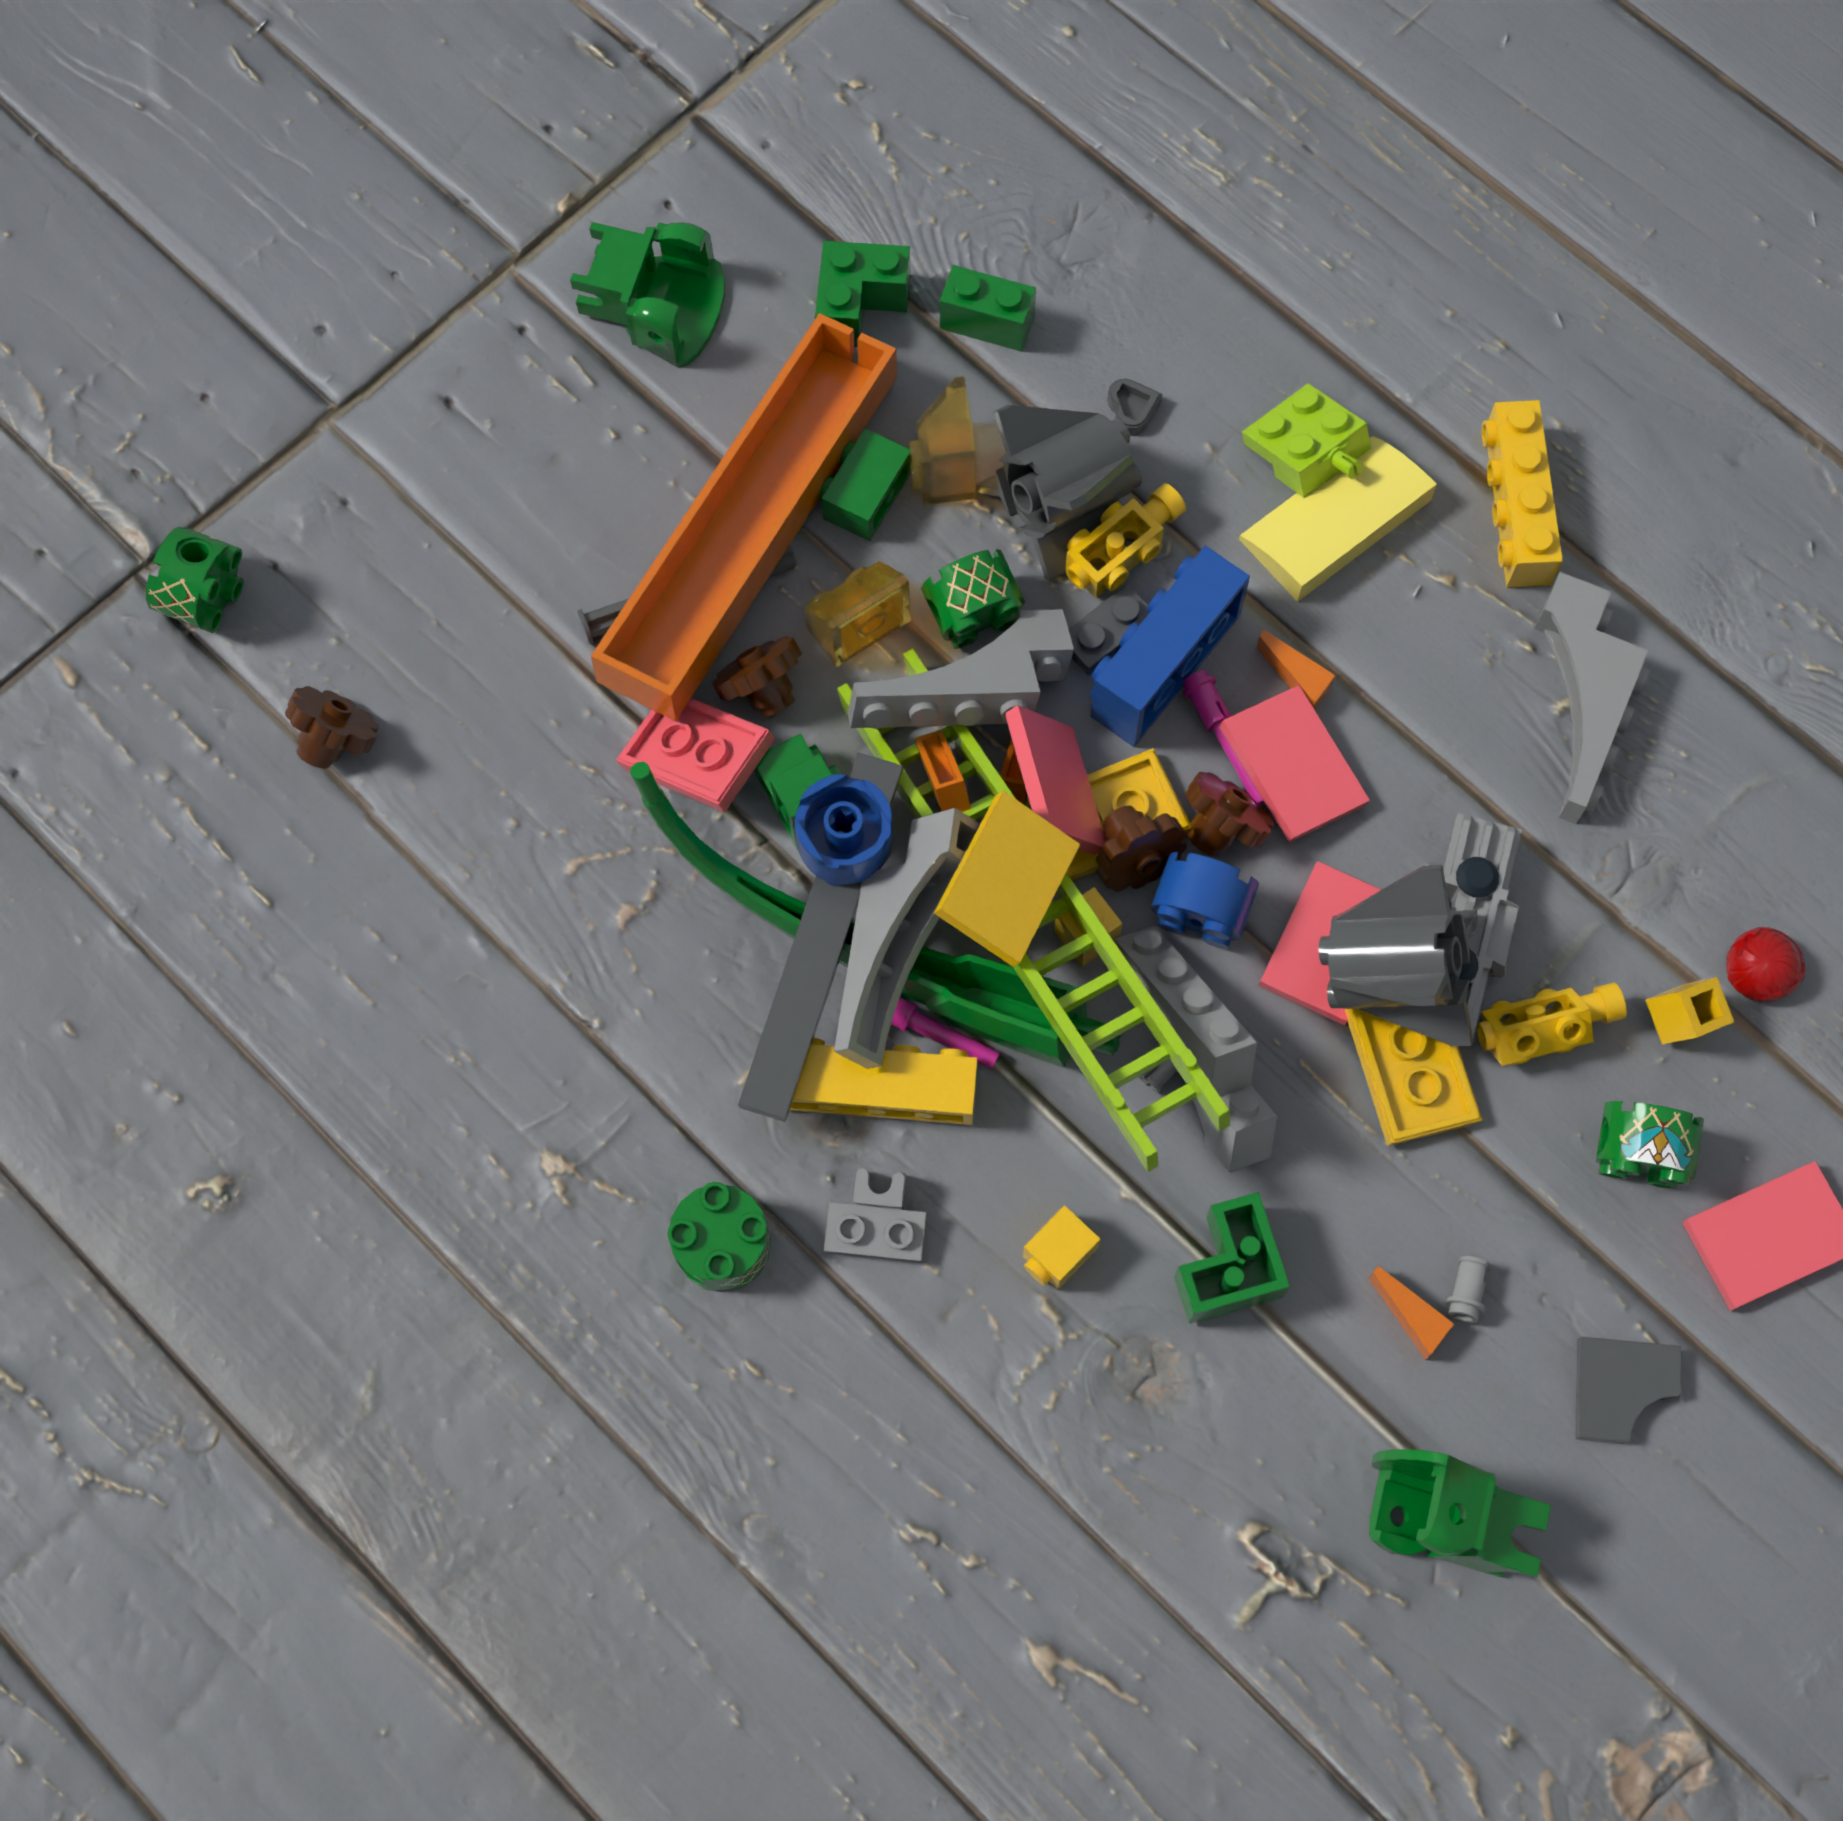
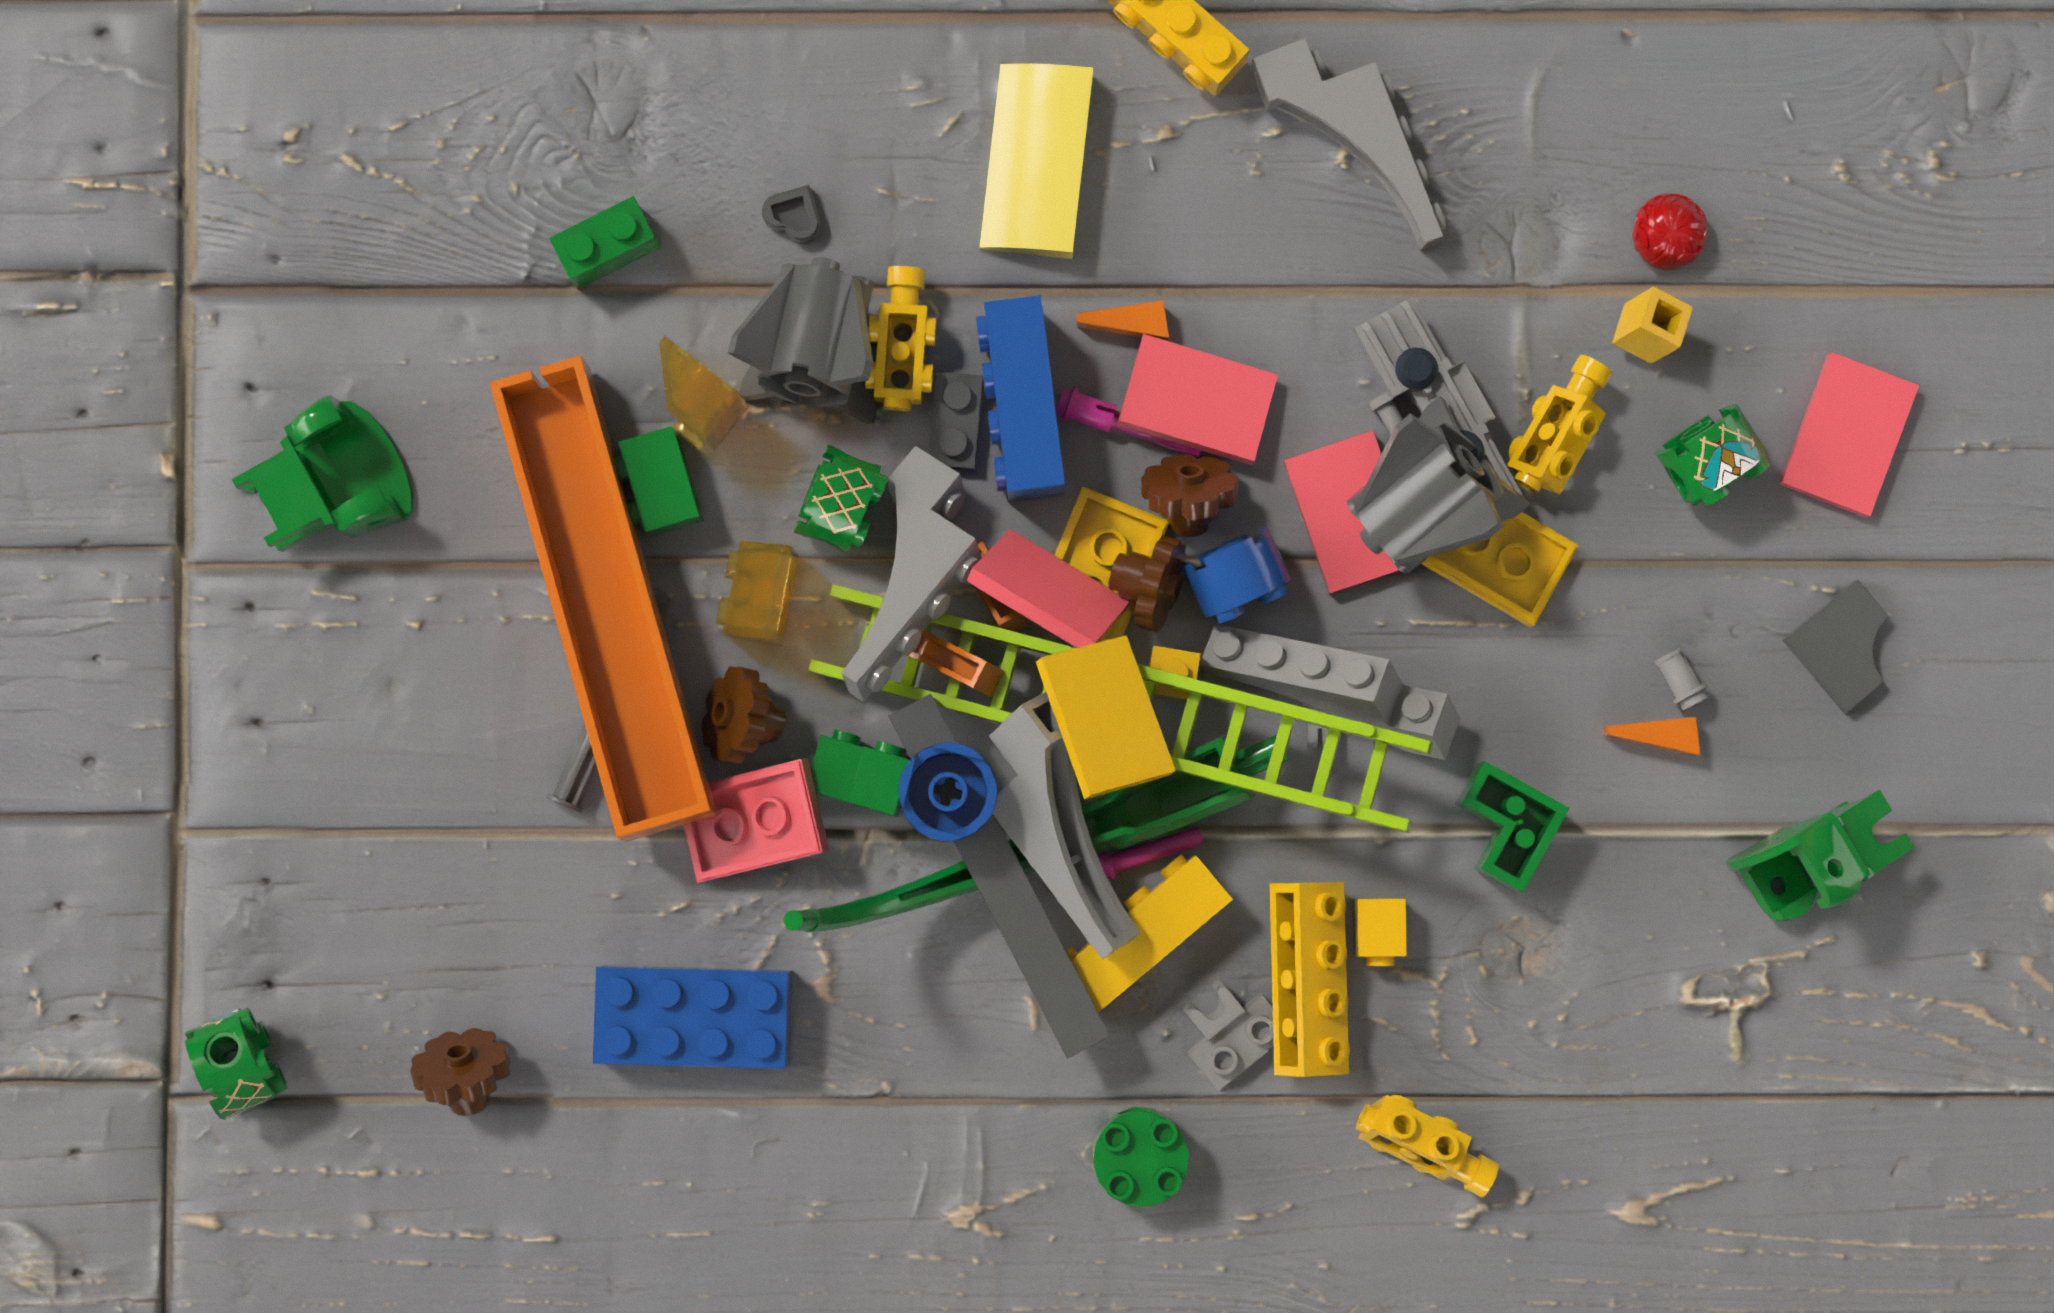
camera: 45 degrees left, 15 degrees up
green brick [815,241,911,347] -> none
lime plate [1242,383,1371,498] -> none
none -> blue brick [593,965,792,1069]
none -> yellow brick [1269,882,1350,1077]
none -> yellow brick [1356,1095,1499,1198]

